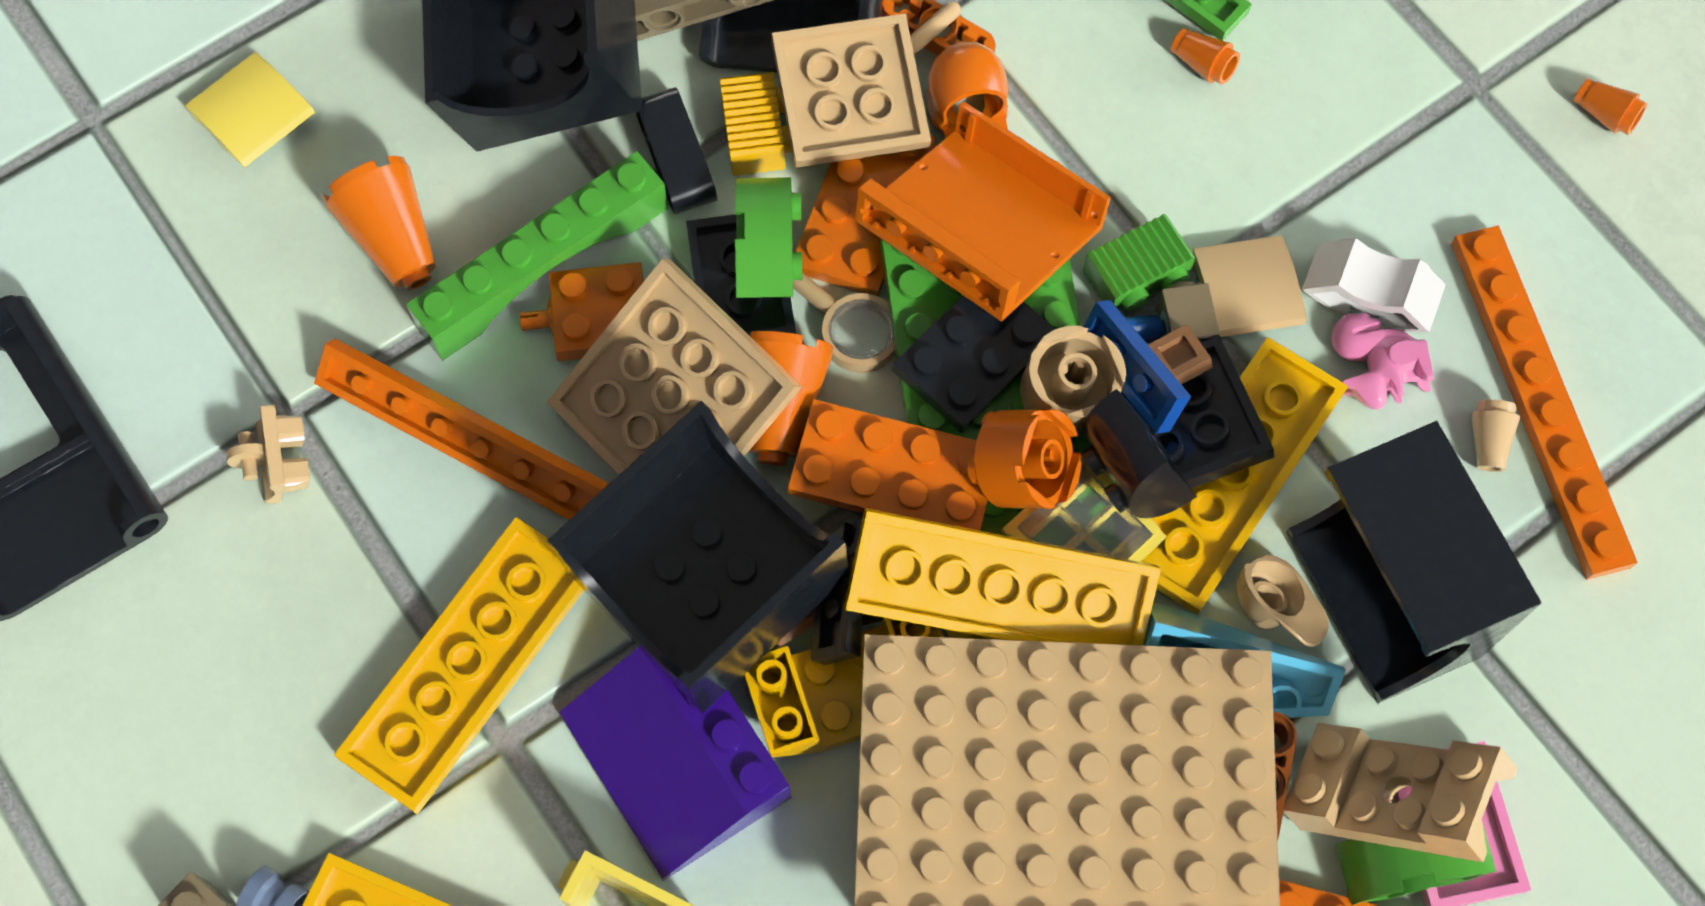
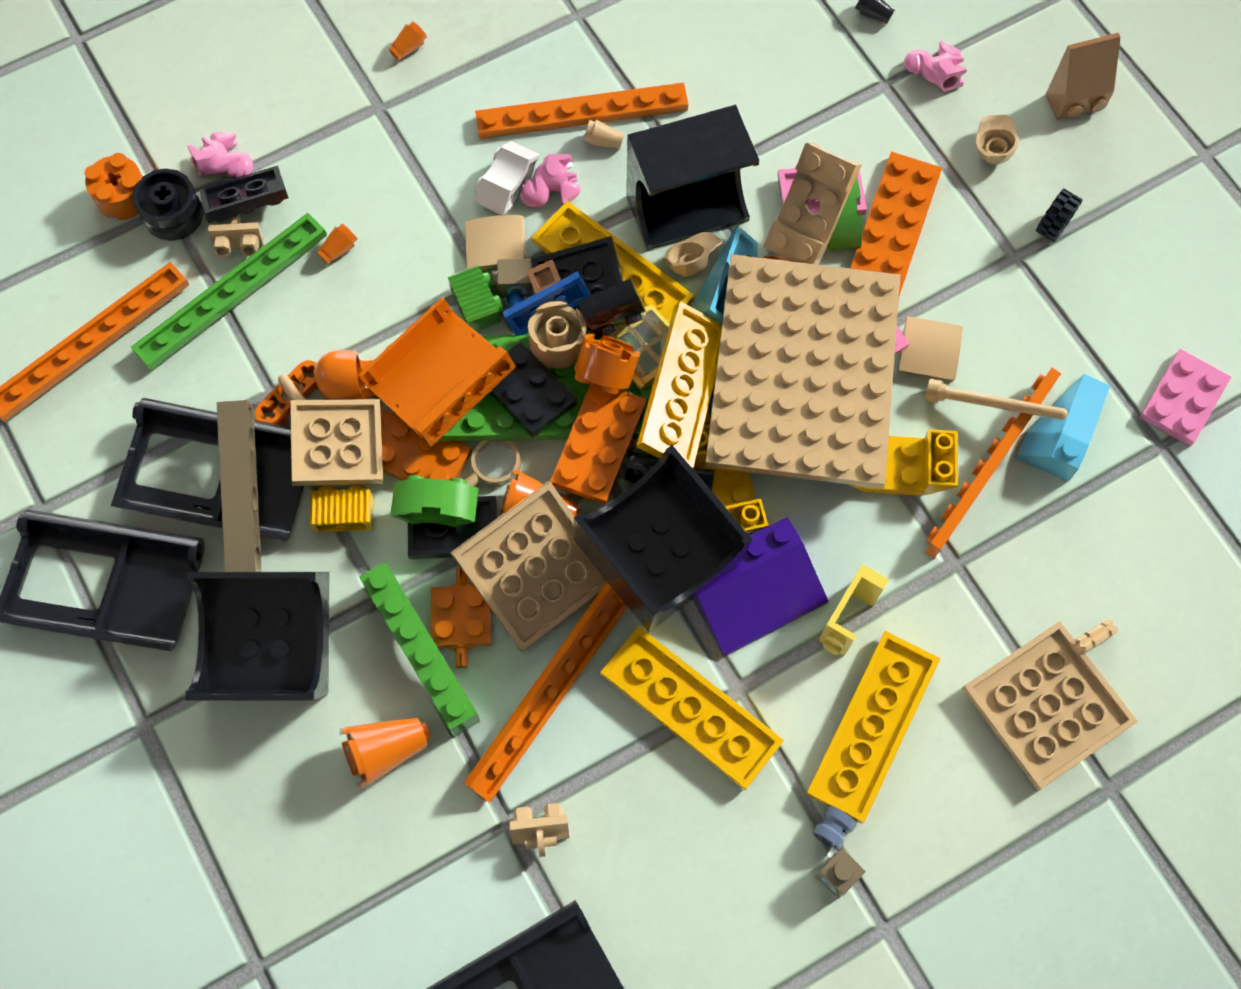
camera: 85 degrees left, 0 degrees up
light yellow slope [184,52,315,167] -> none
black beam [636,87,718,215] -> none

